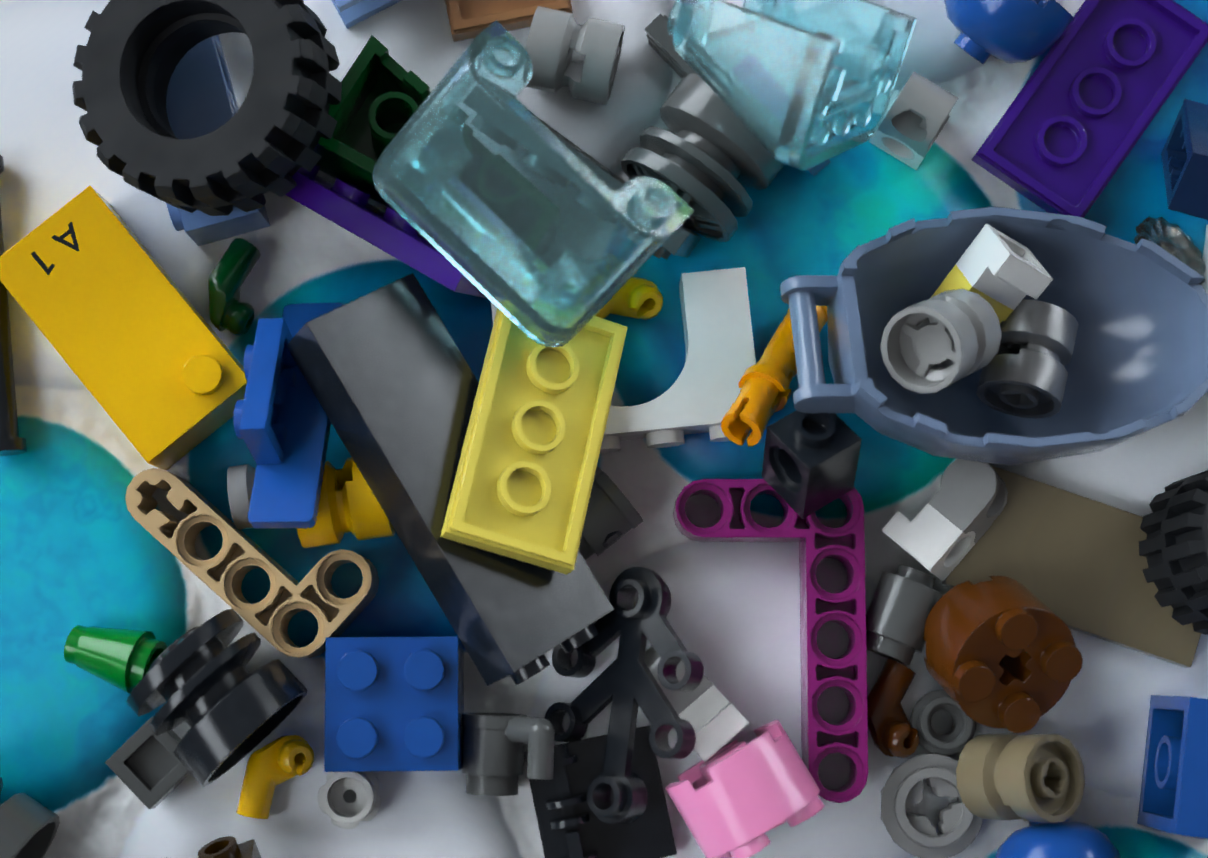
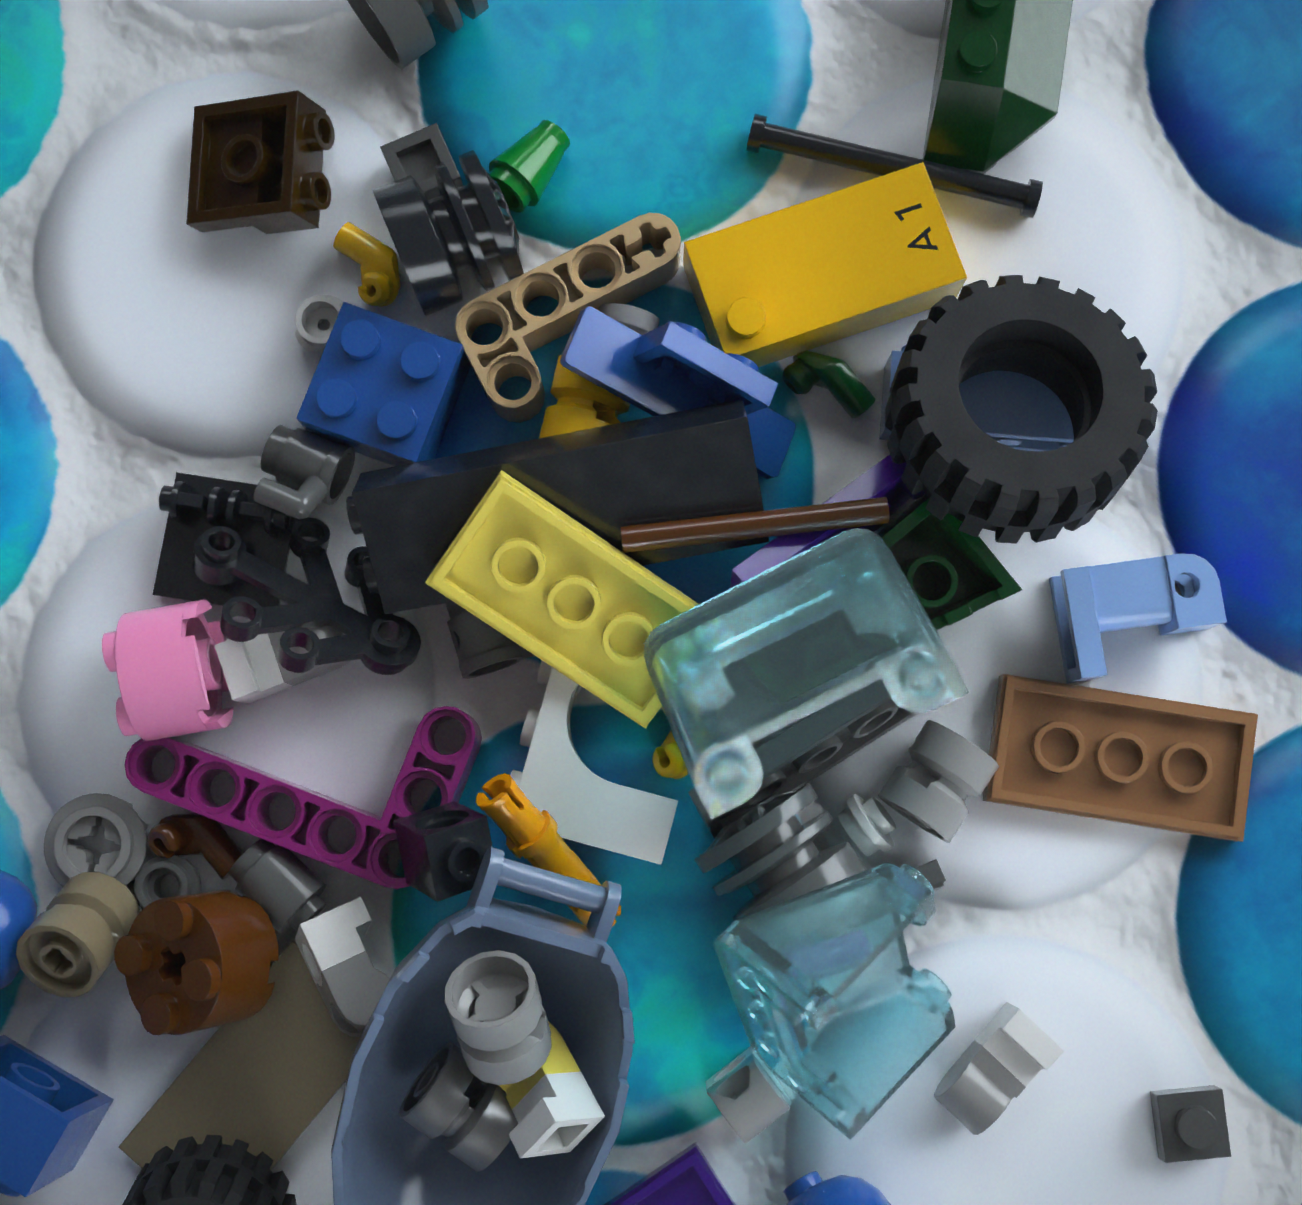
camera: 115 degrees right, 0 degrees up
none -> reddish brown bar [620,497,890,553]
none -> white plate [838,794,897,856]

